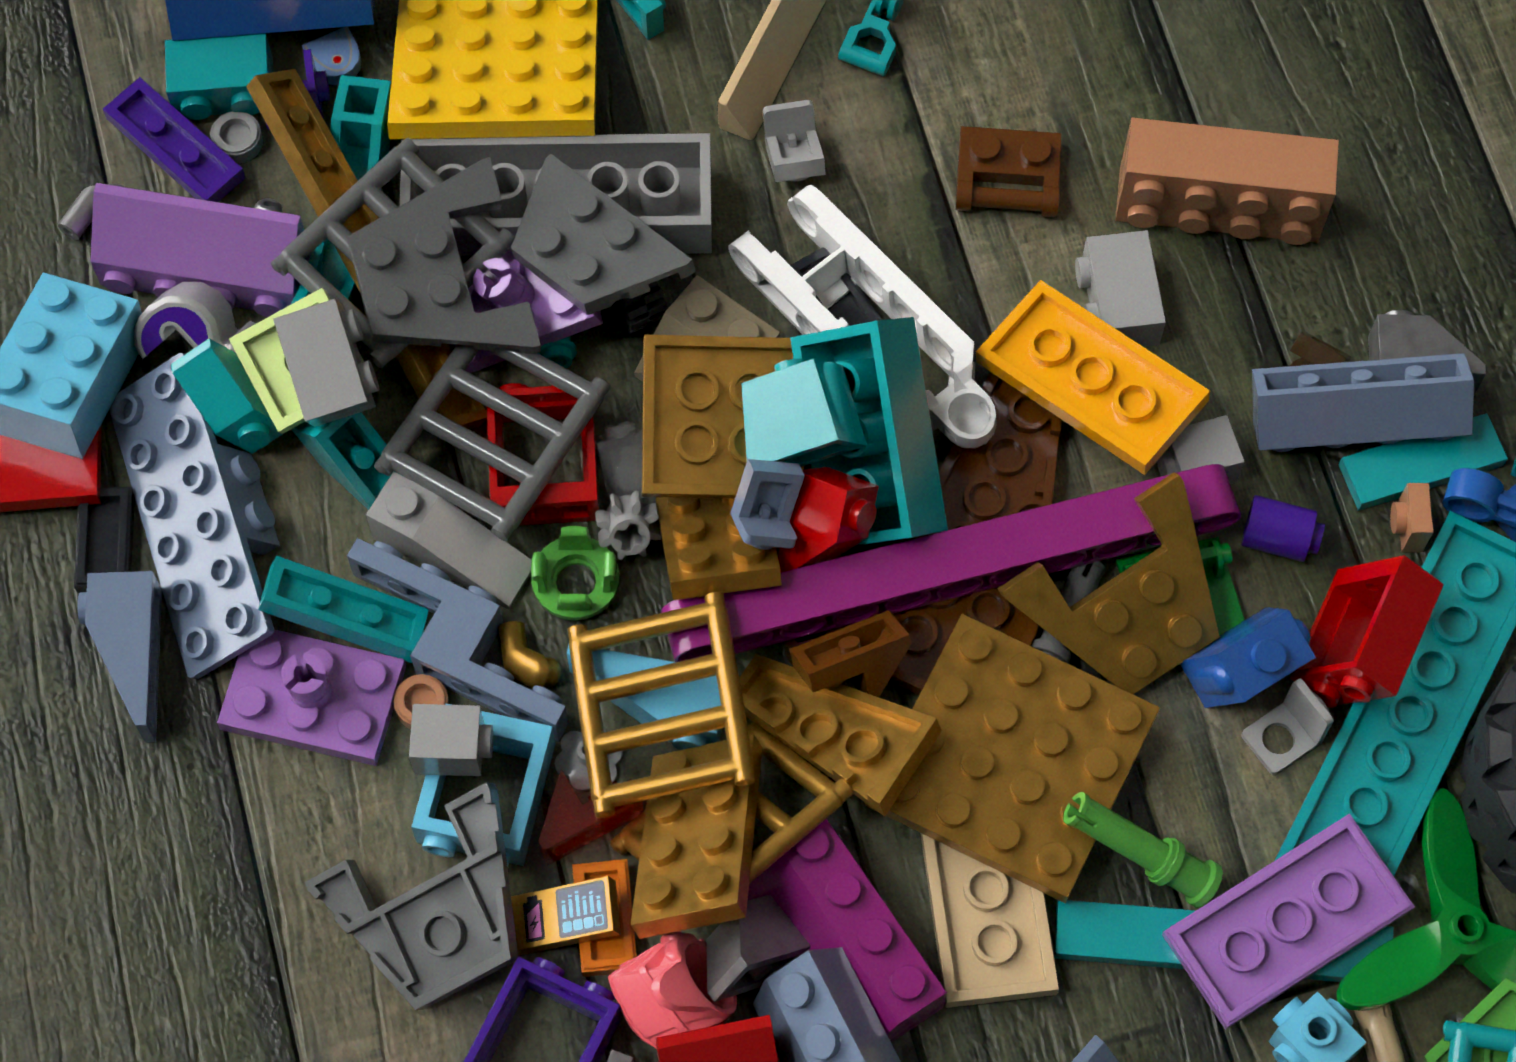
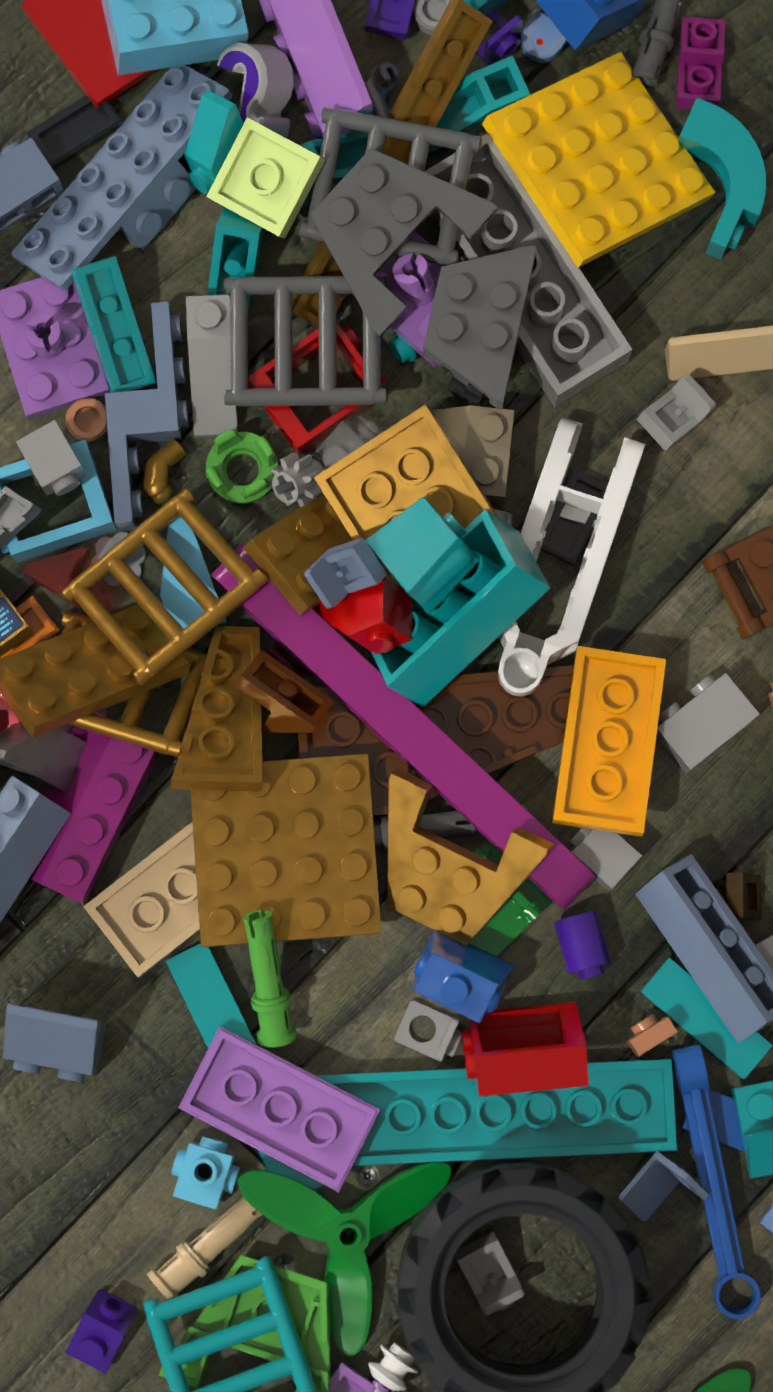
camera: 60 degrees right, 15 degrees up
light grey brick [273,299,379,427] -> none

